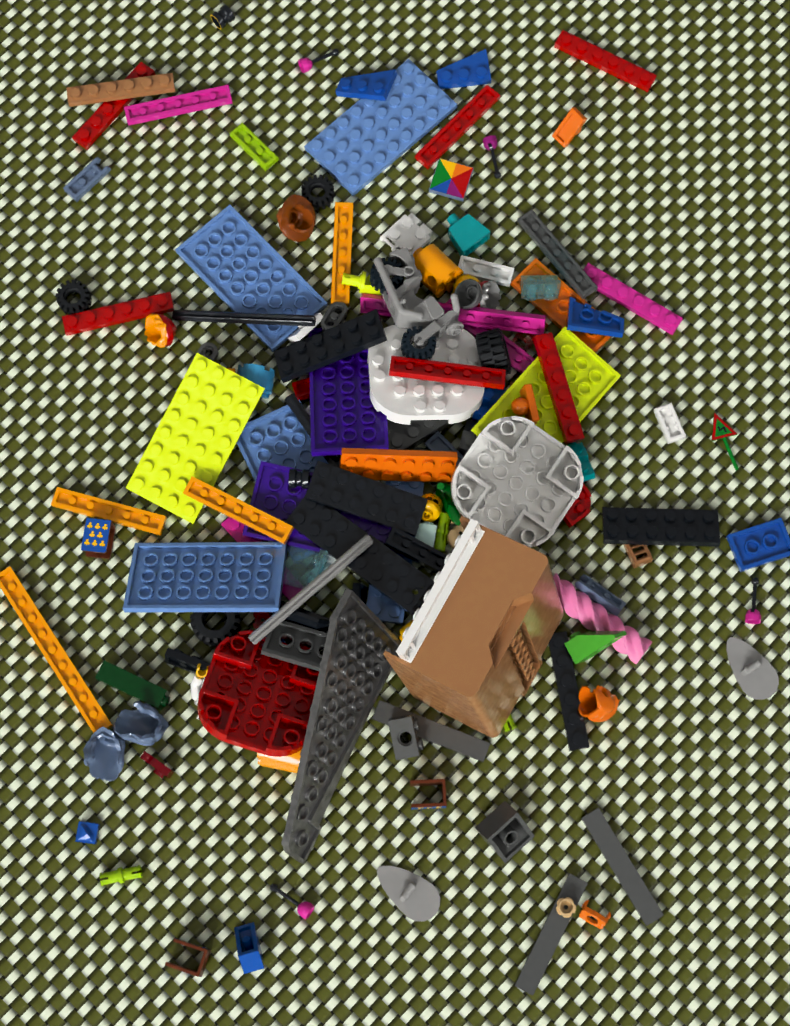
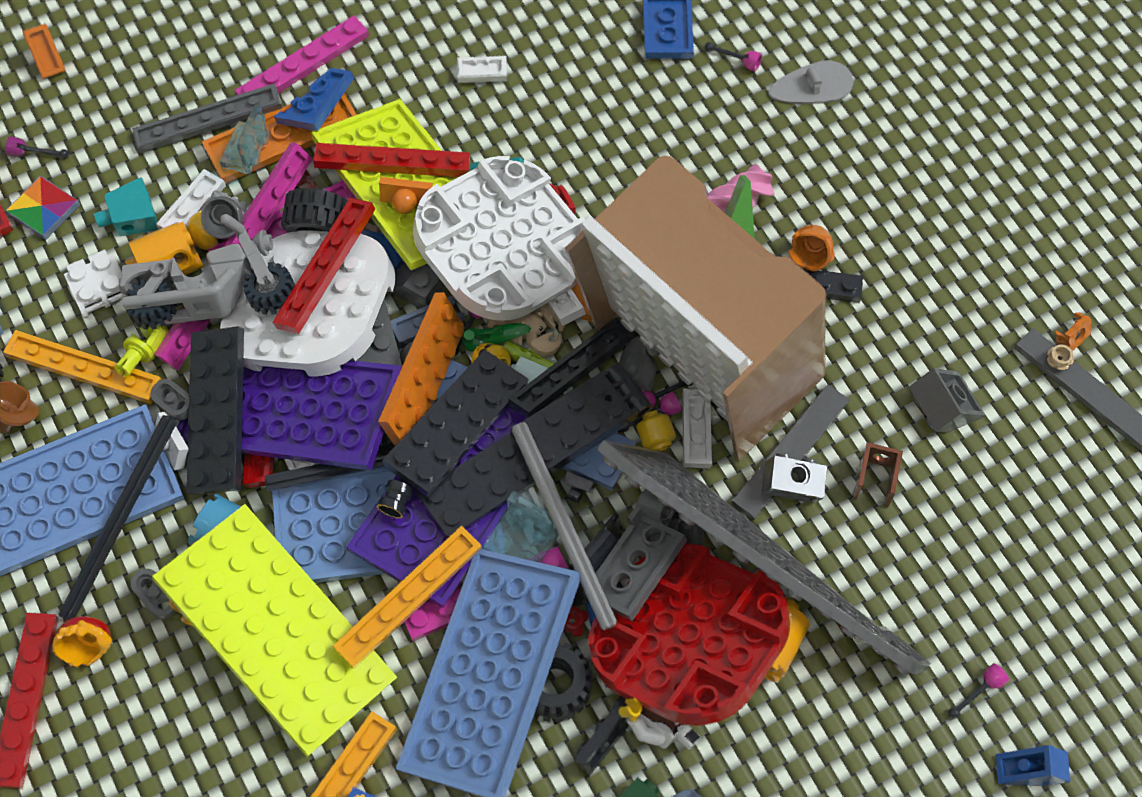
camera: 75 degrees left, 10 degrees down
light grey shield [377,866,440,922] -> none
dark grey tile [581,808,664,926] -> none
black plate [602,507,721,547] -> none
medium nougat slope [623,544,653,569] -> none
piece [711,413,739,470] -> none

